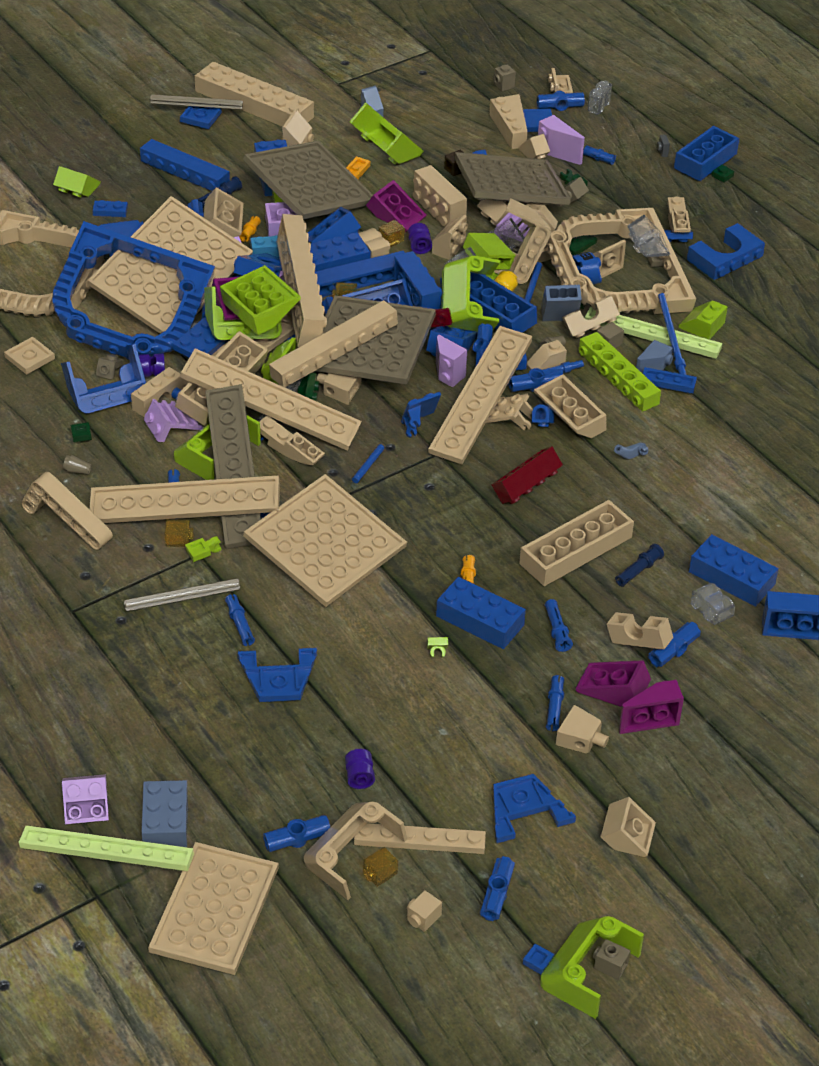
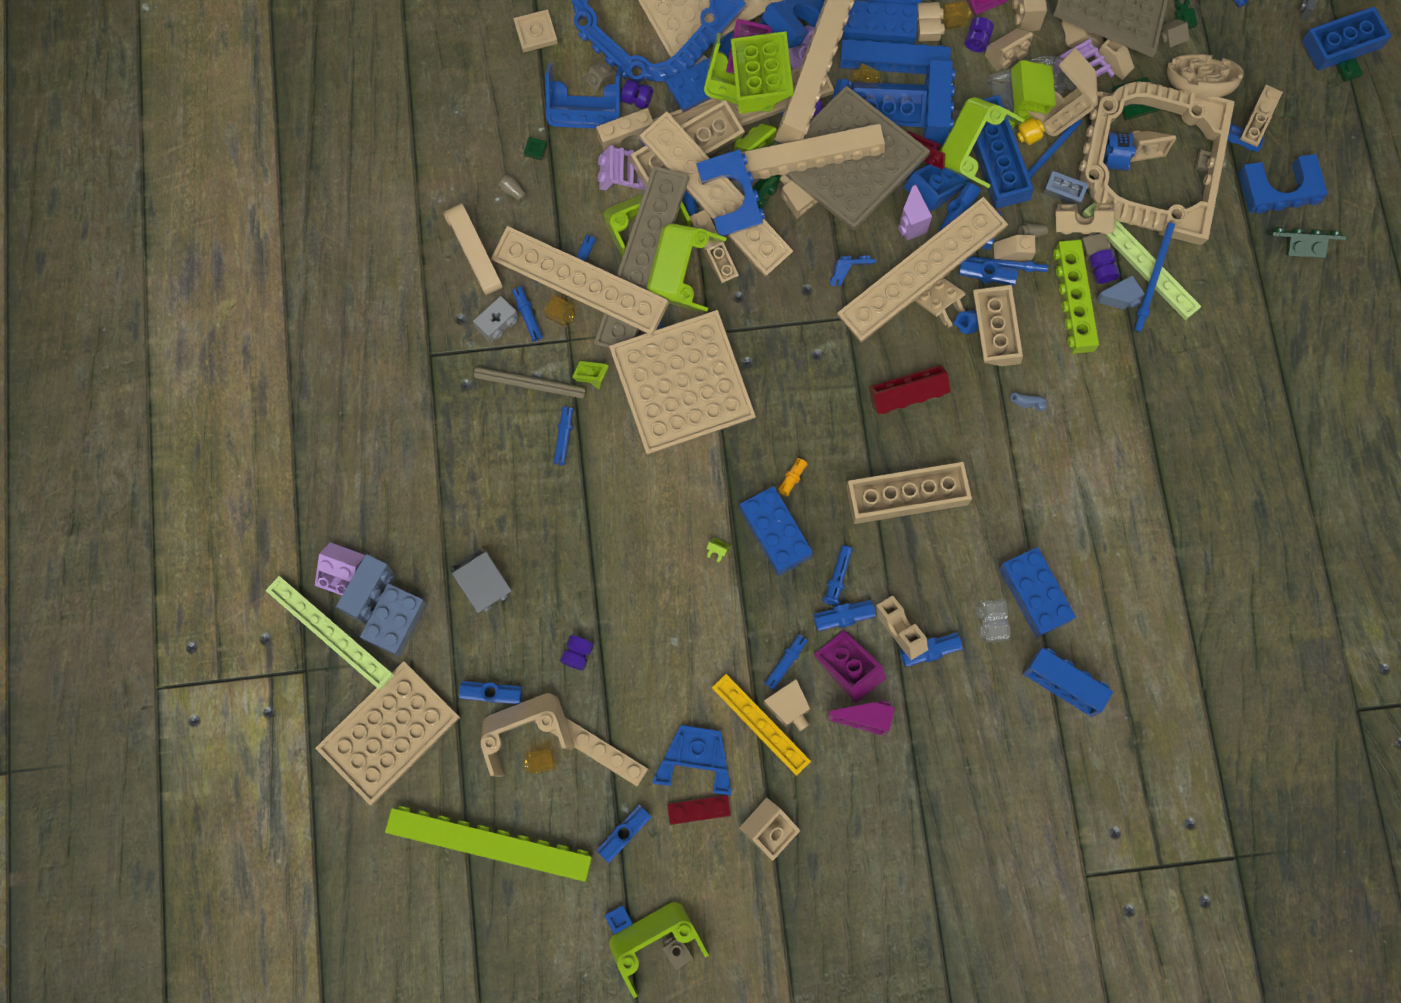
camera: 30 degrees right, 30 degrees up
lime plate [185,536,222,562] -> none
blue wing [238,648,317,702] -> none
blue bar [352,444,385,483] -> none
tan brick [407,891,442,932] -> none
dark blue pin [615,543,664,587] -> none
clear slope [628,215,670,257] -> none
blue plate [643,367,697,393] -> none
lime slope [678,300,728,340] -> none
none -> sand blue brick [336,554,394,624]
none -> lime brick [385,806,593,882]
none -> slope [449,547,511,613]
none -> light grey brick [473,296,518,343]
none -> blue pin [512,286,543,342]
none -> lime slope [572,361,609,390]
none -> lime windscreen [647,224,726,312]
none -> dark red plate [667,795,731,825]
none -> blue arch [696,149,765,237]
none -> yellow plate [712,674,811,776]
none -> blue piece [813,600,876,632]
none -> dark purple wheel [1089,249,1120,284]
none -> tan brick [1167,54,1244,97]
none -> bracket [1267,227,1348,258]

